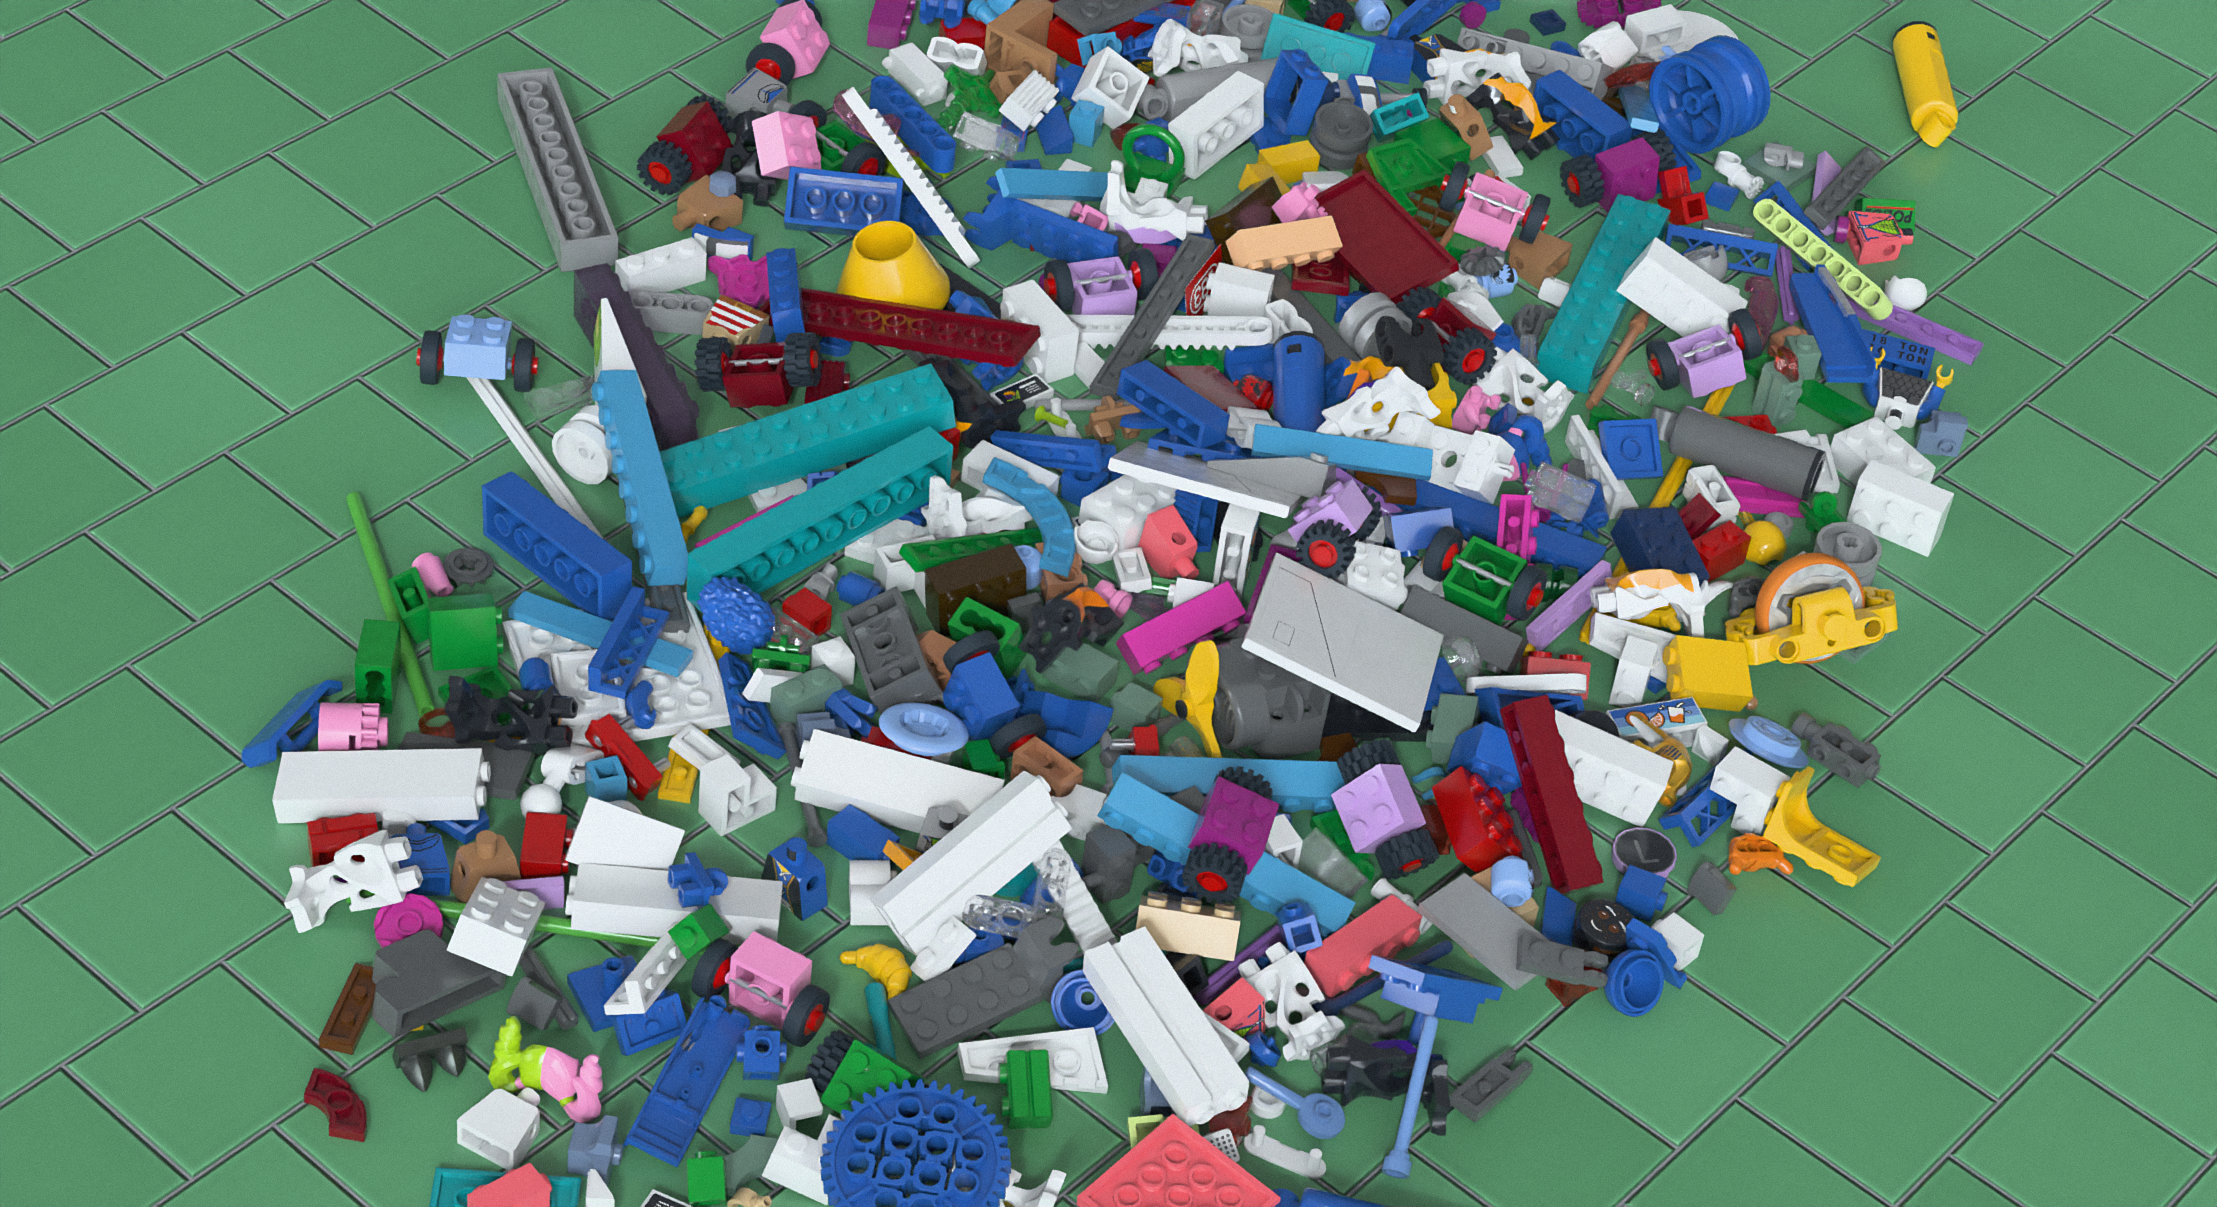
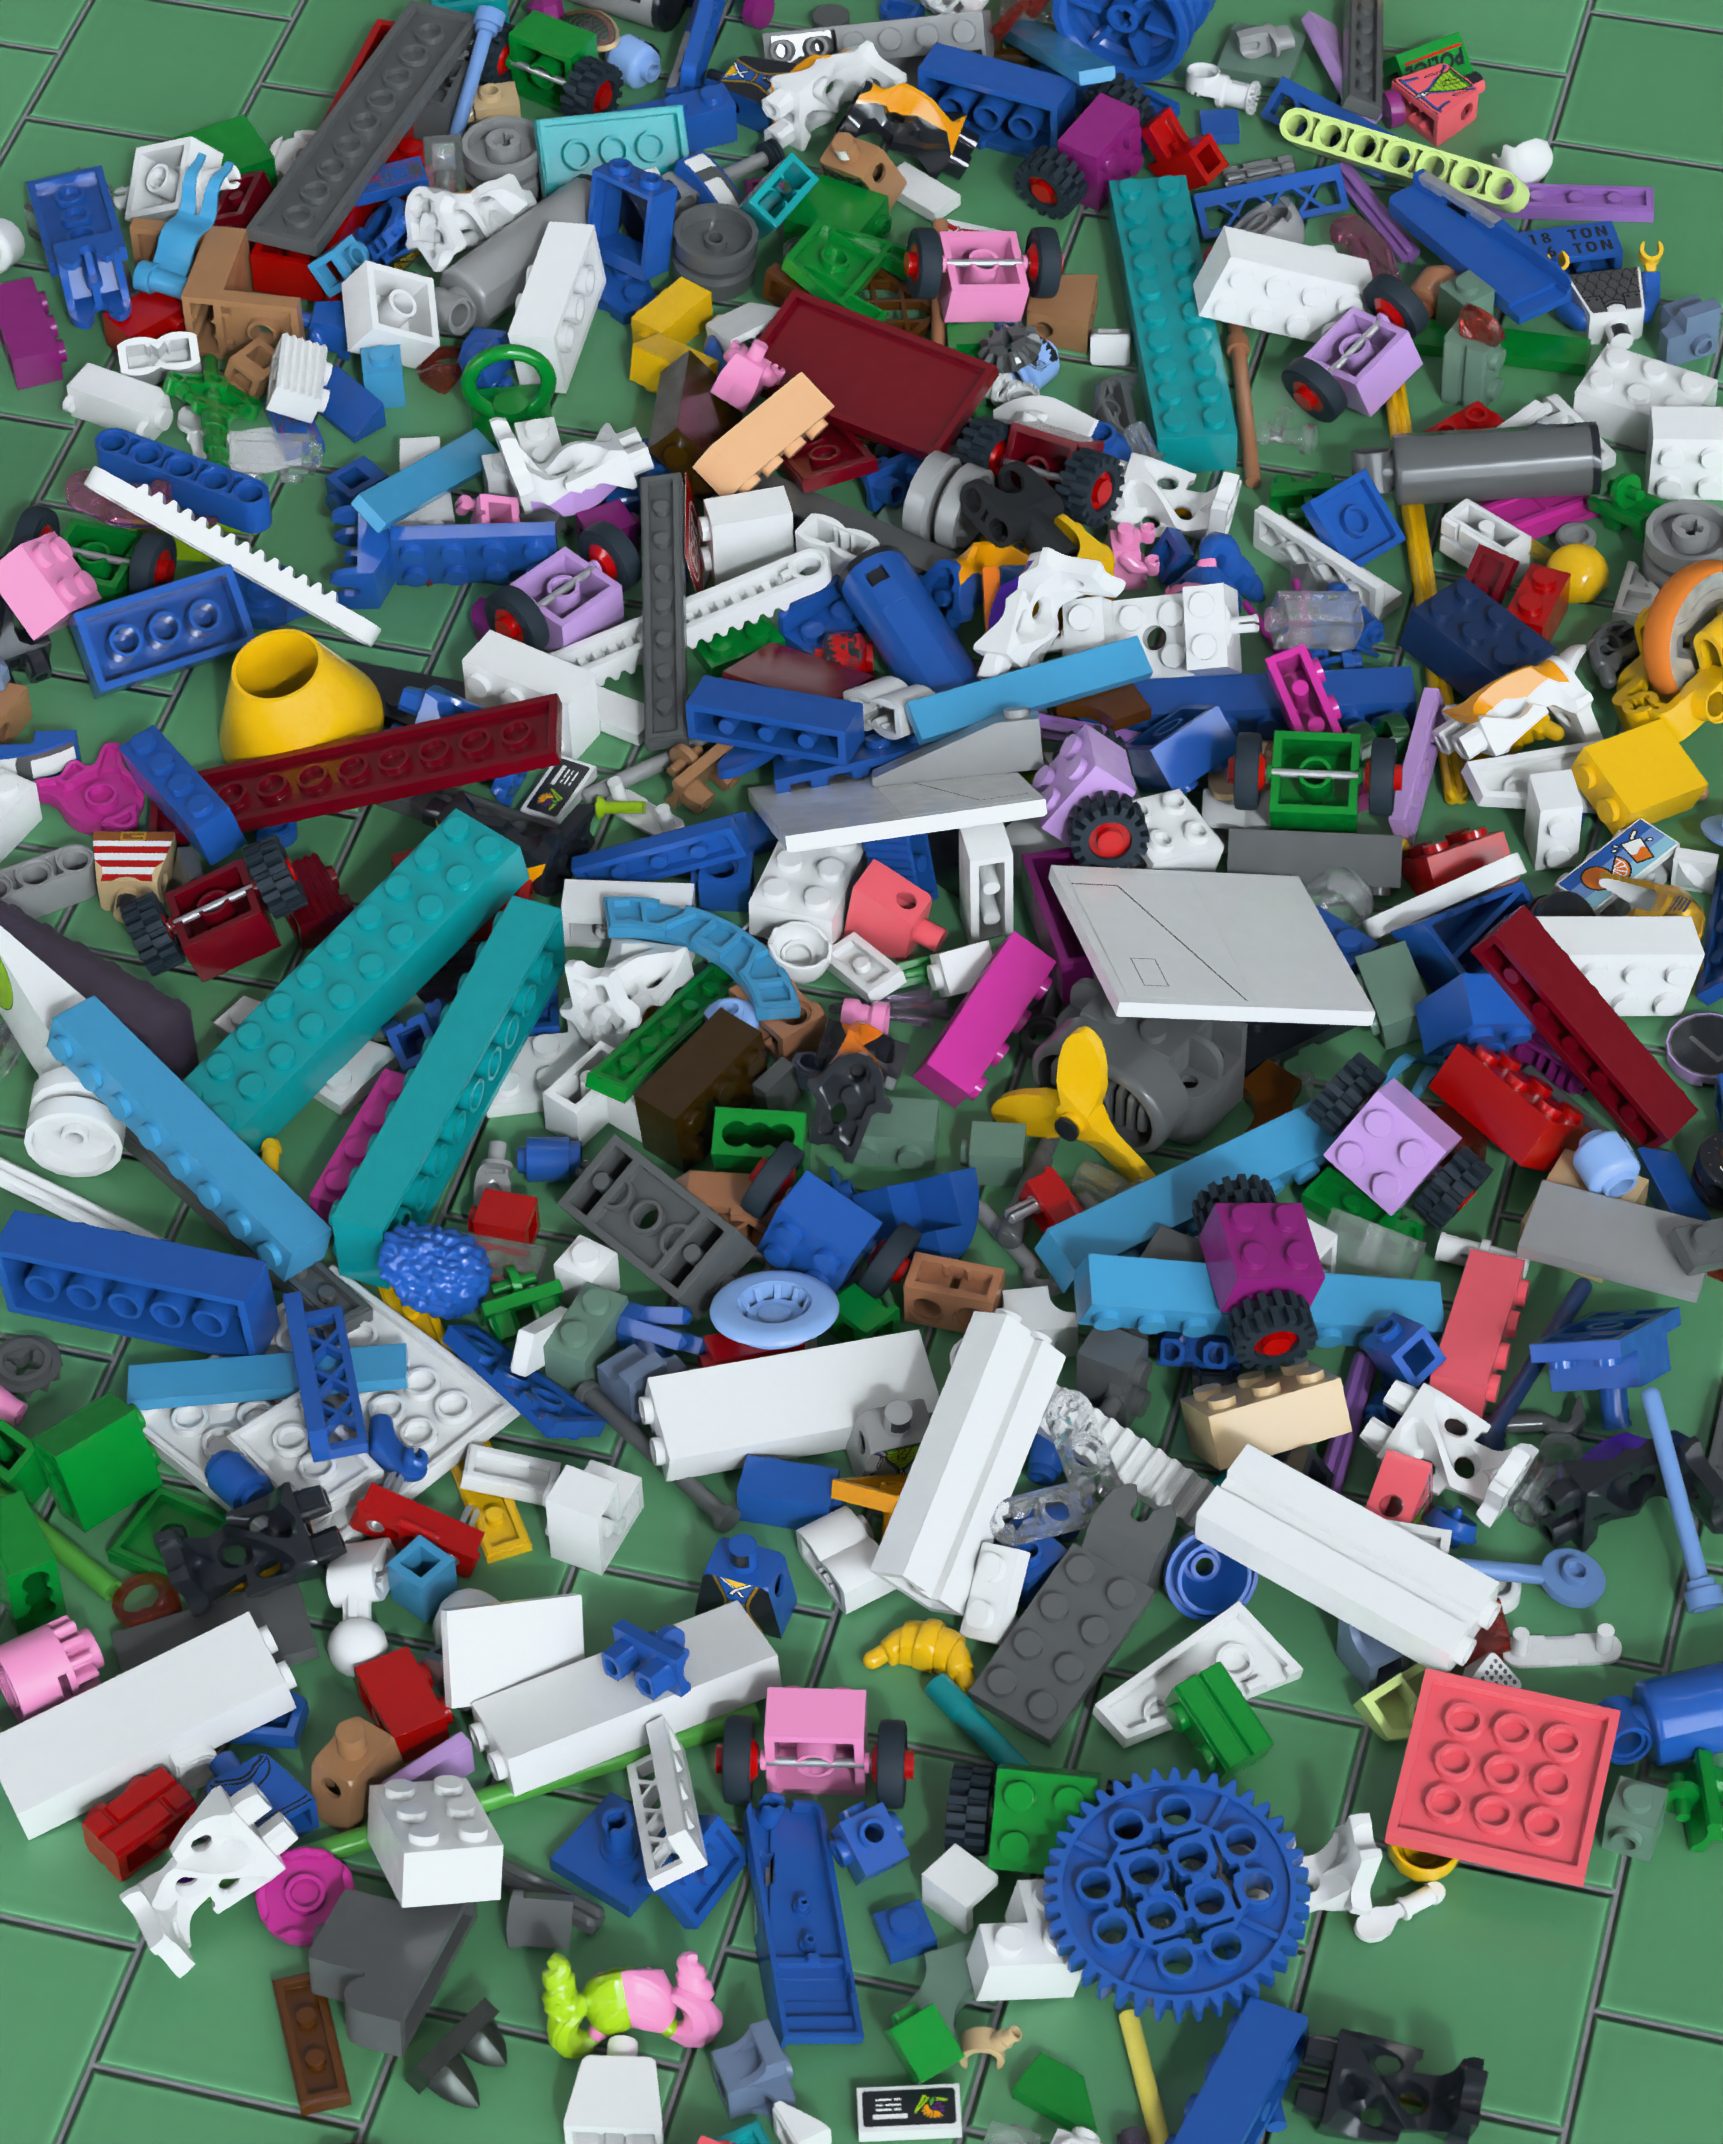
camera: 20 degrees left, 5 degrees up
green brick [667,903,730,960] -> none

